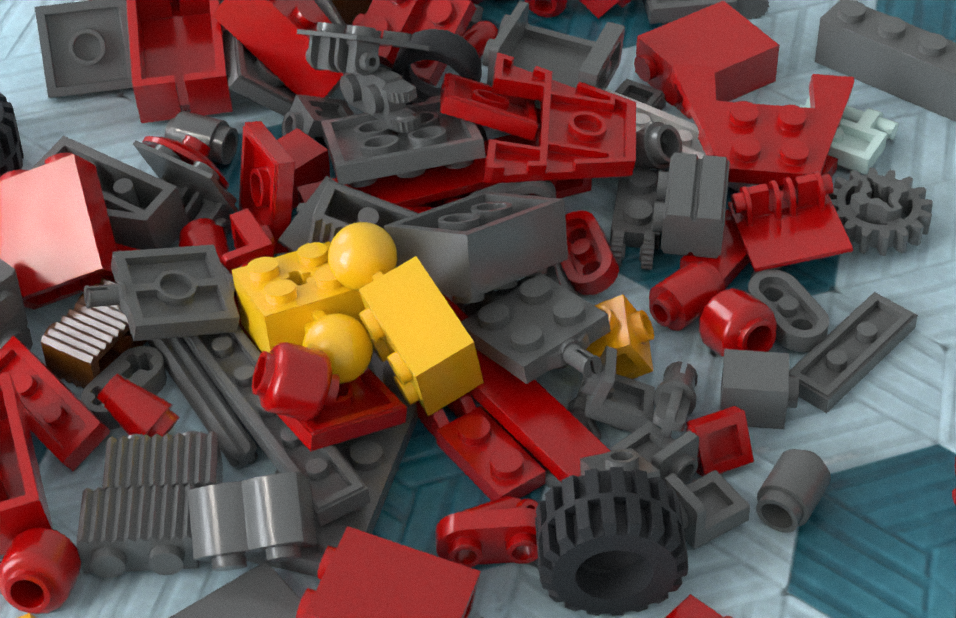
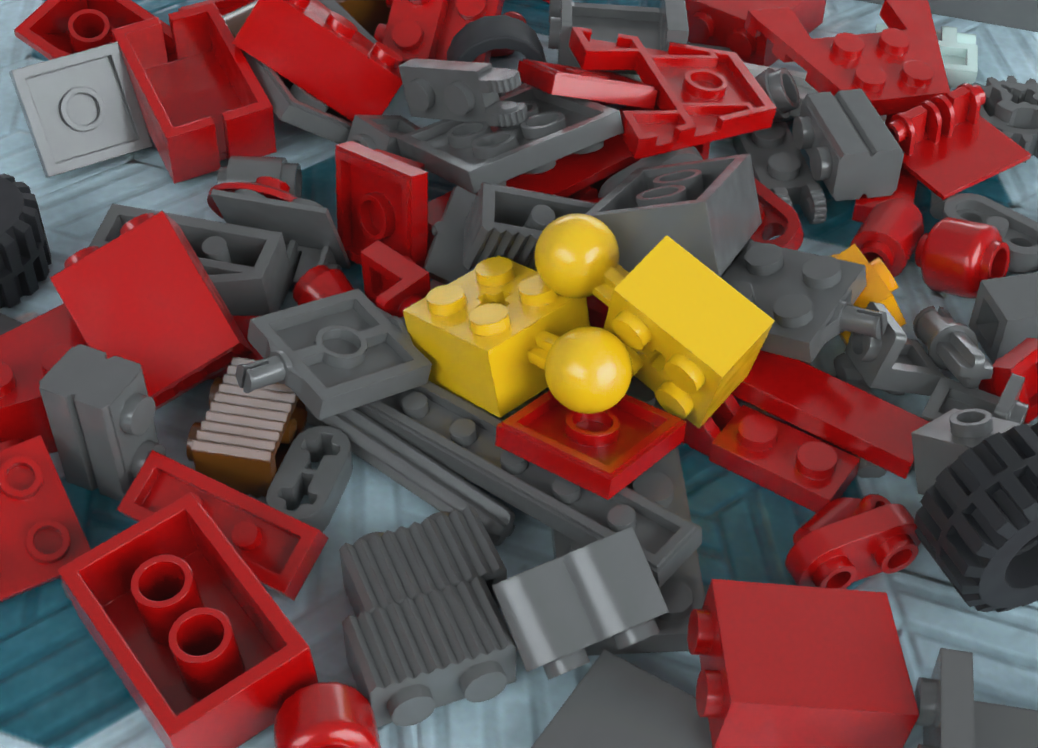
camera: 20 degrees left, 0 degrees up
red cone [96,373,180,438] -> none
red head [252,342,340,421] -> none
dark grey hinge [297,22,430,76] -> none

